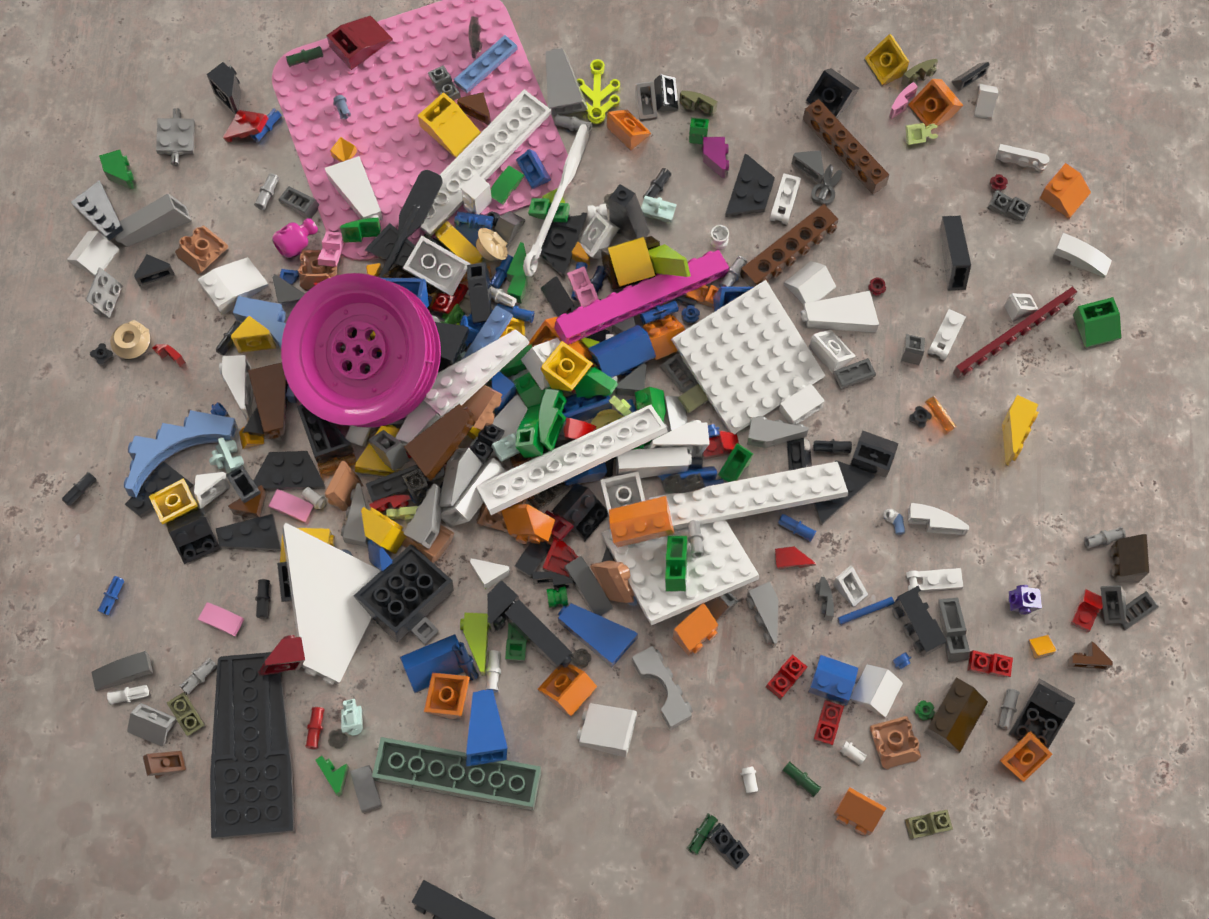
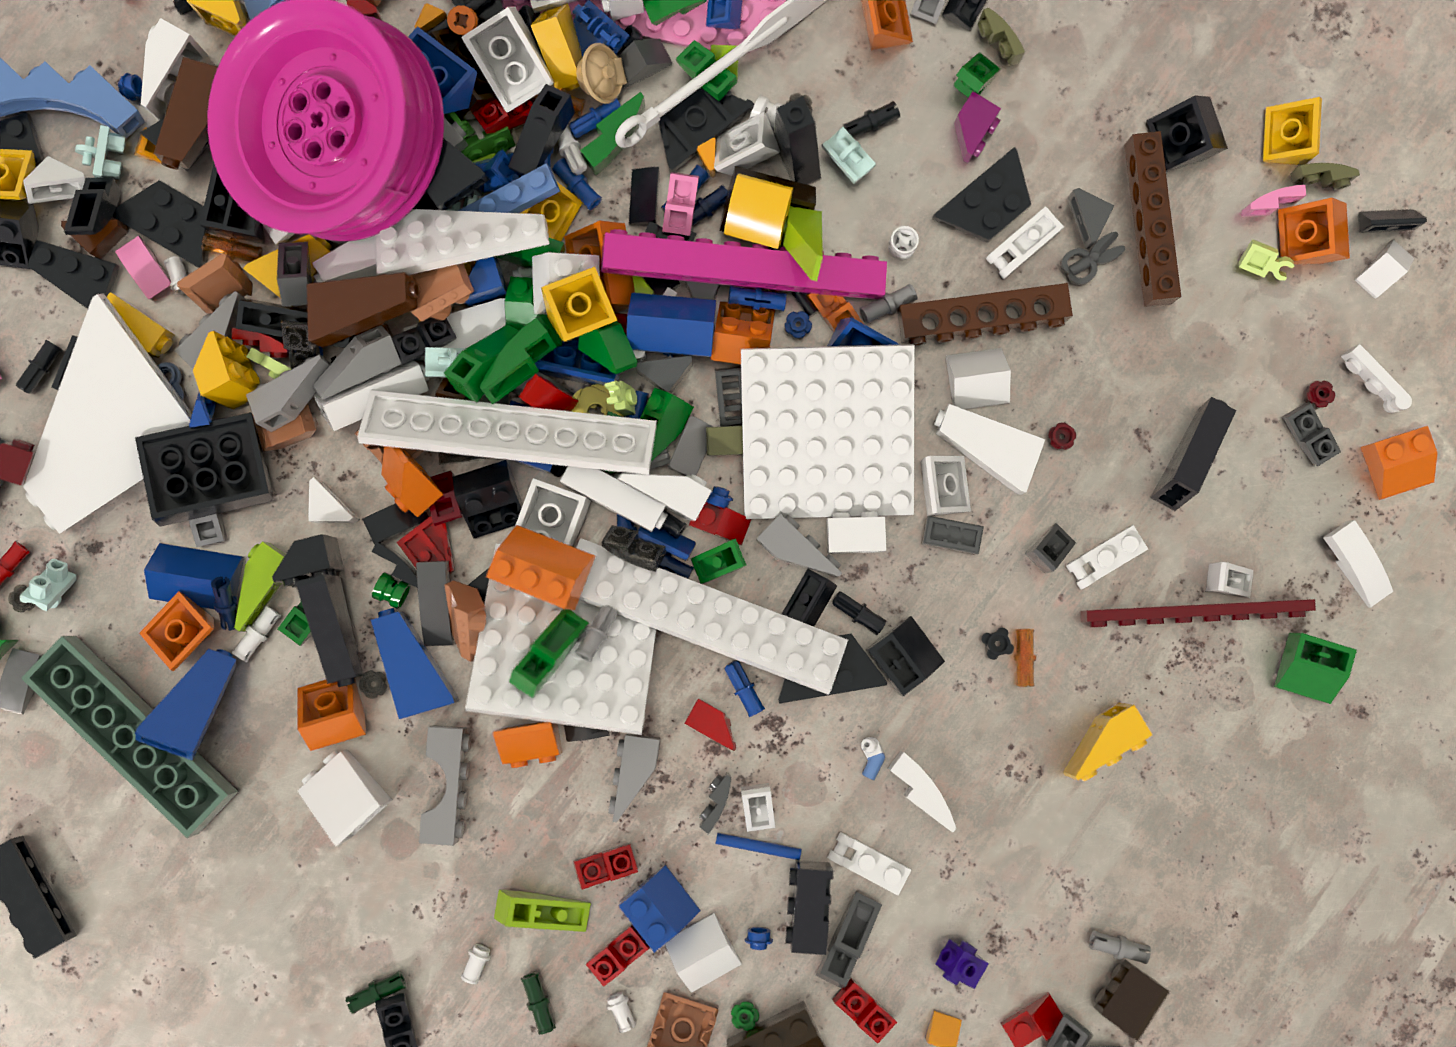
camera: 30 degrees right, 15 degrees up
none -> orange wheel [447,5,478,35]
none -> lime slope [494,889,591,932]

